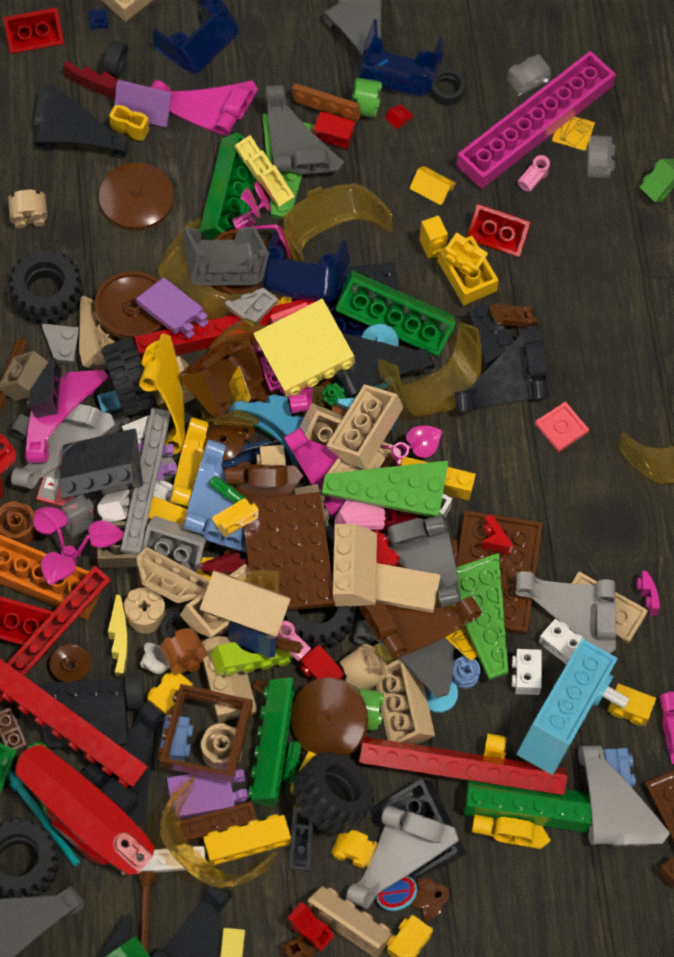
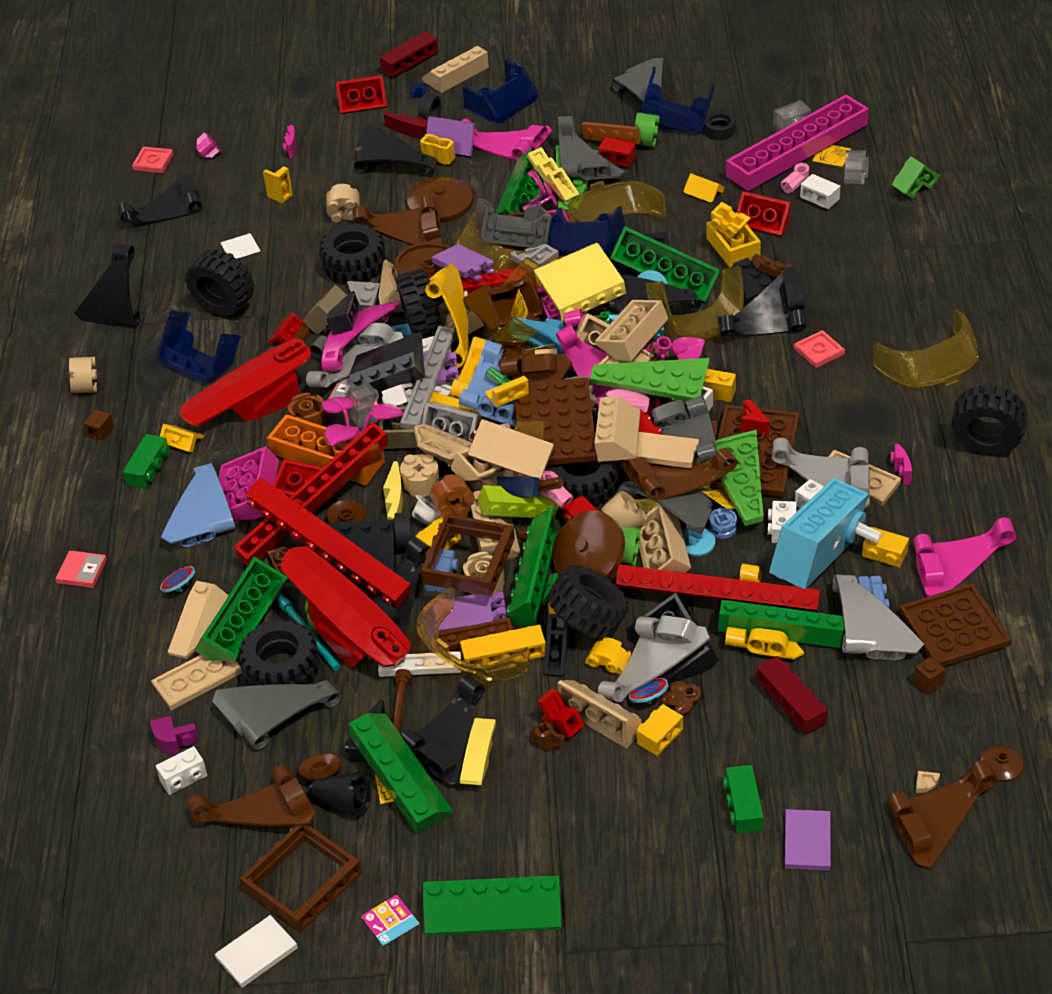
camera: 10 degrees right, 20 degrees down
red slope [385,104,413,129] -> none
yellow brick [419,216,448,259] -> none
none -> reddish brown panel [352,196,443,245]
none -> dark red brick [756,656,828,735]
none -> white brick [800,174,840,209]

